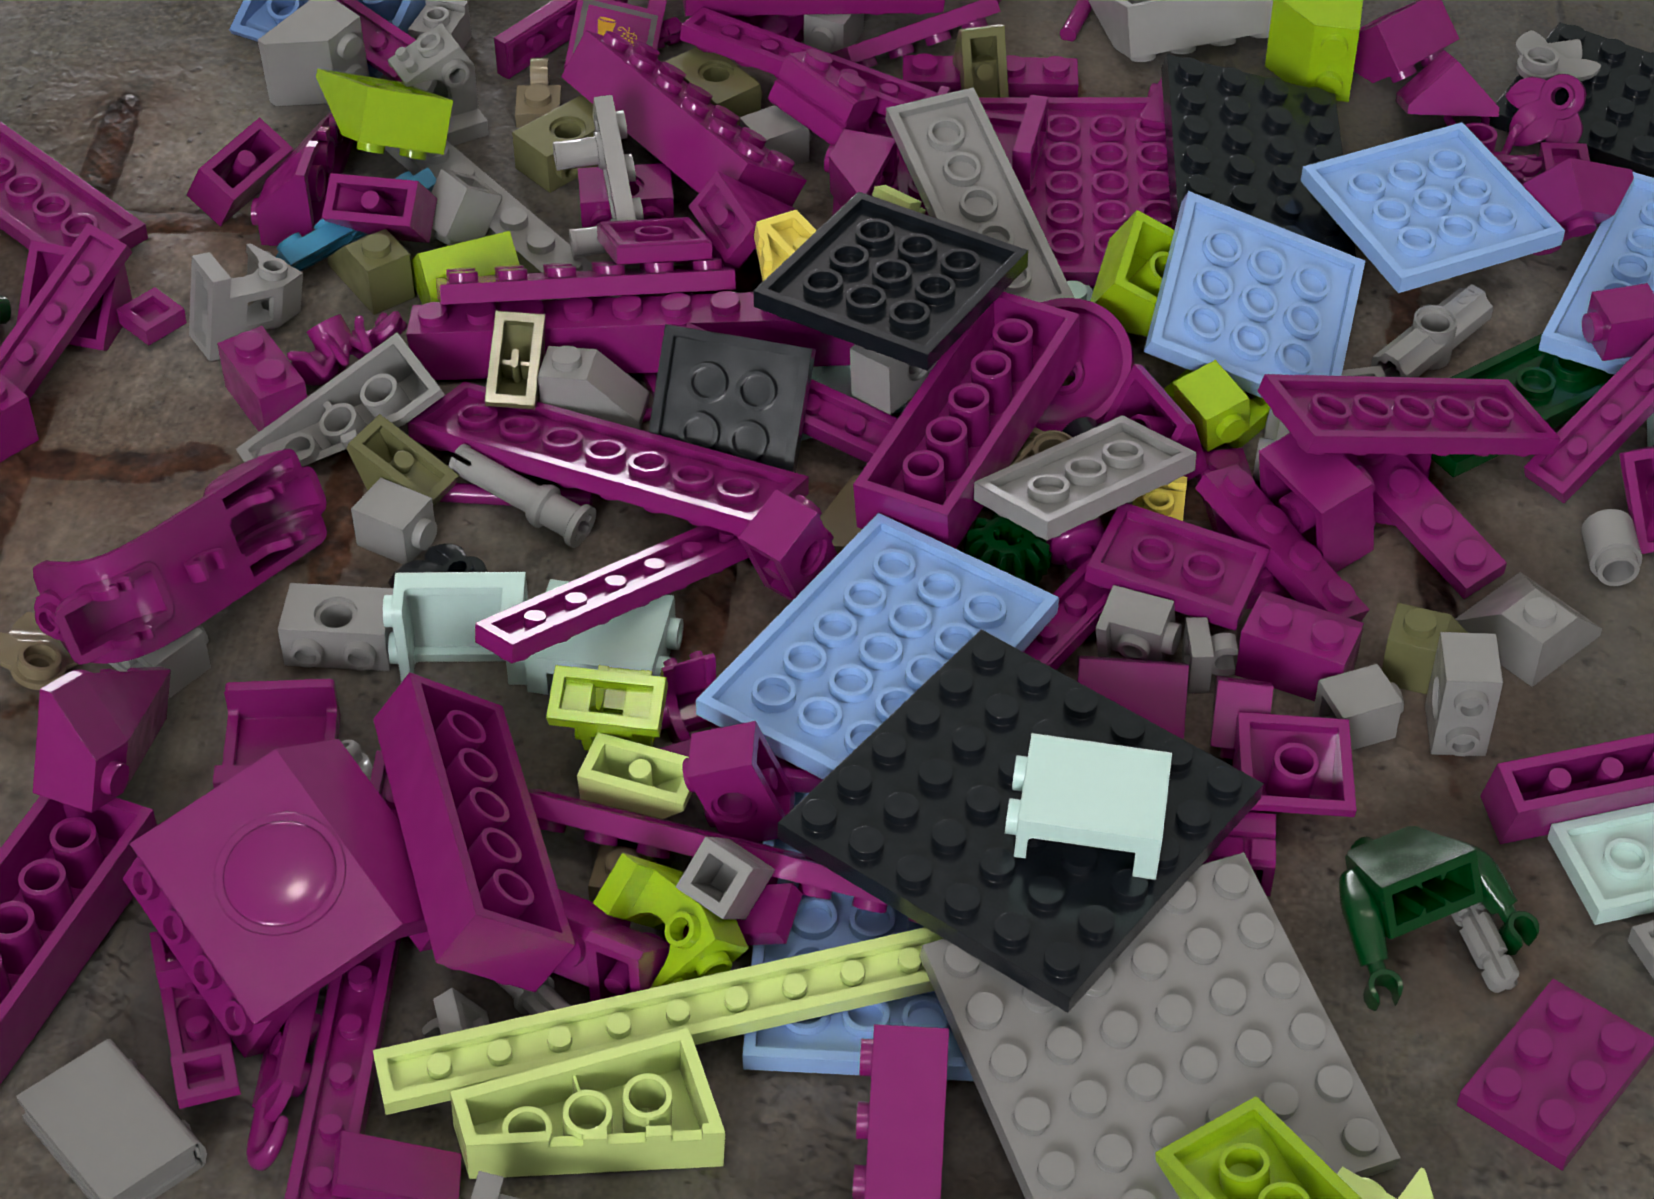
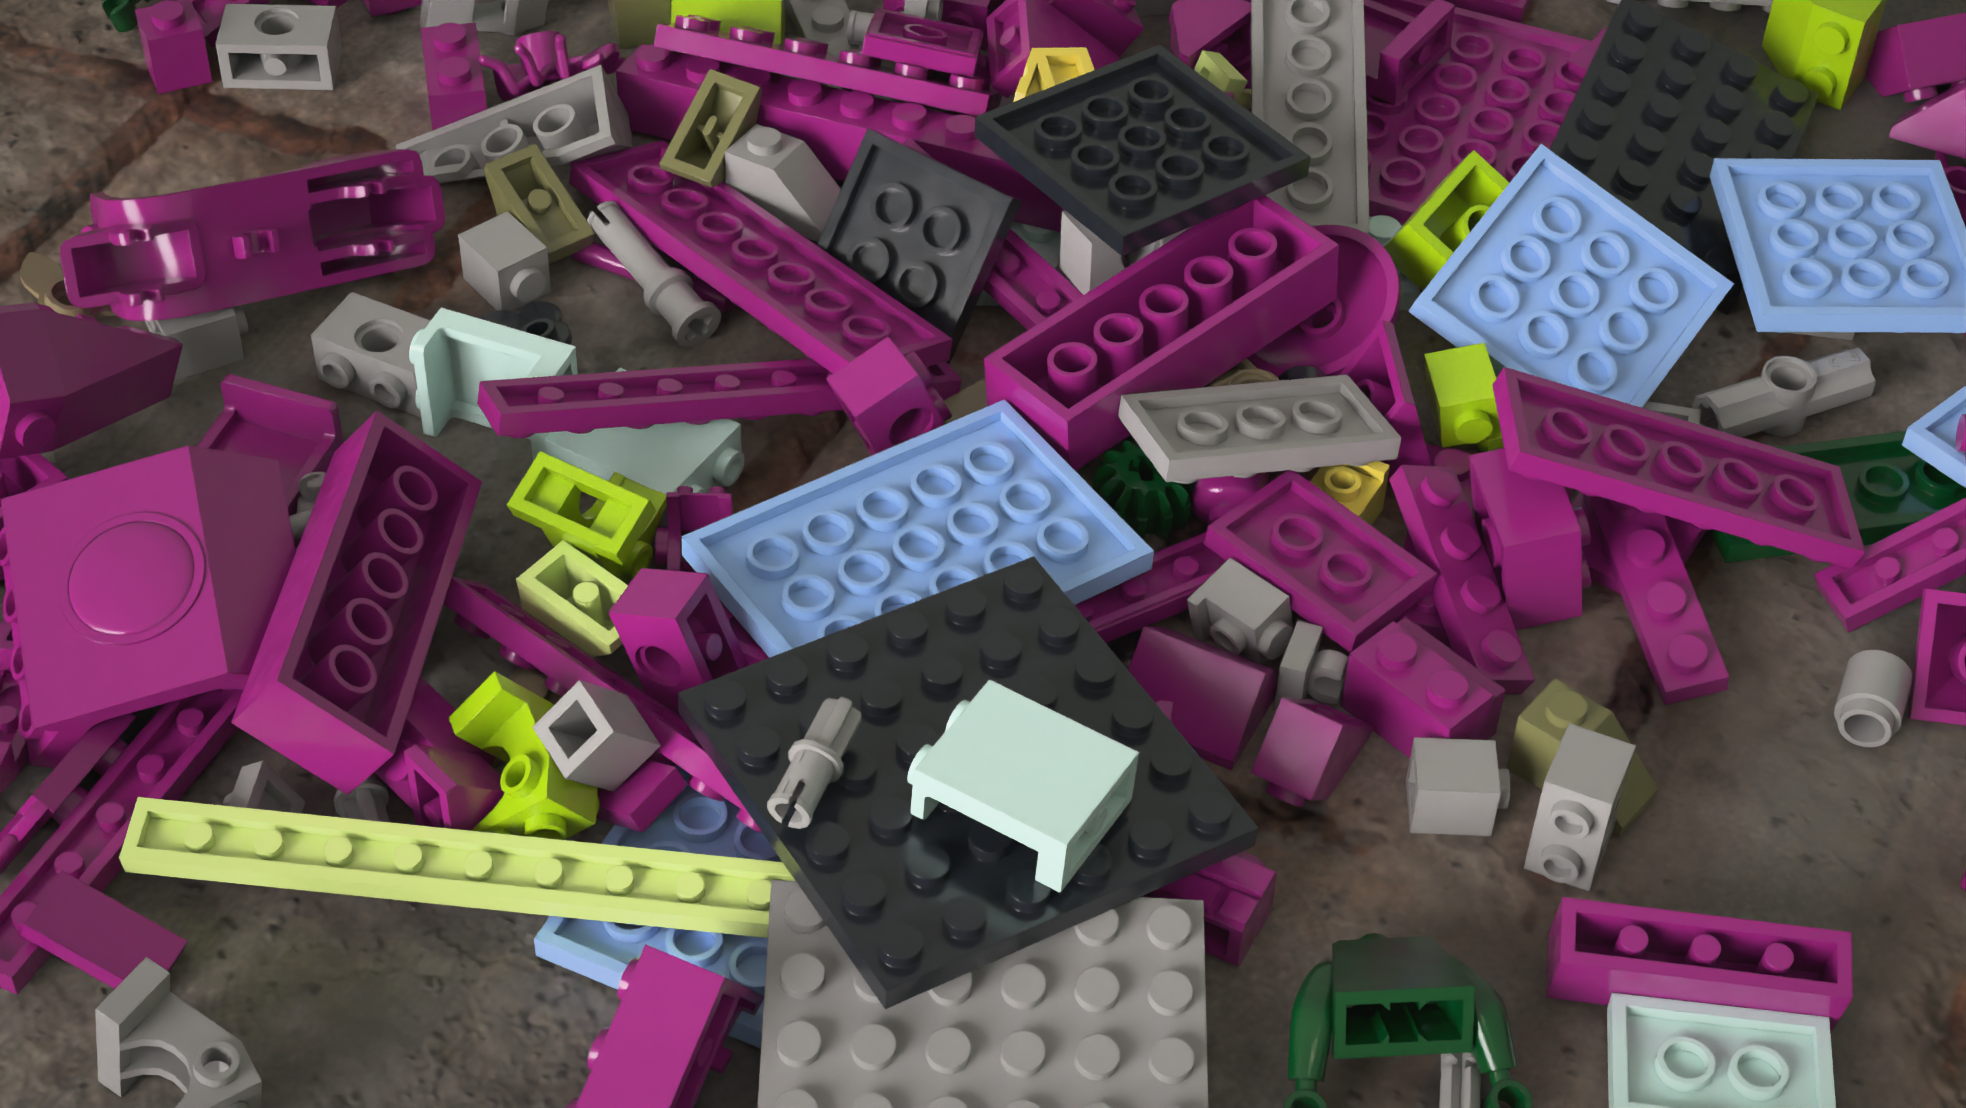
camera: 20 degrees right, 0 degrees up
yellowish green wedge [450,1027,725,1179] -> none
magenta slope [1233,712,1357,817] -> none
light grey slope [1456,572,1602,687] -> none
none -> light grey brick [216,4,342,90]
none -> light grey axle [767,697,861,829]

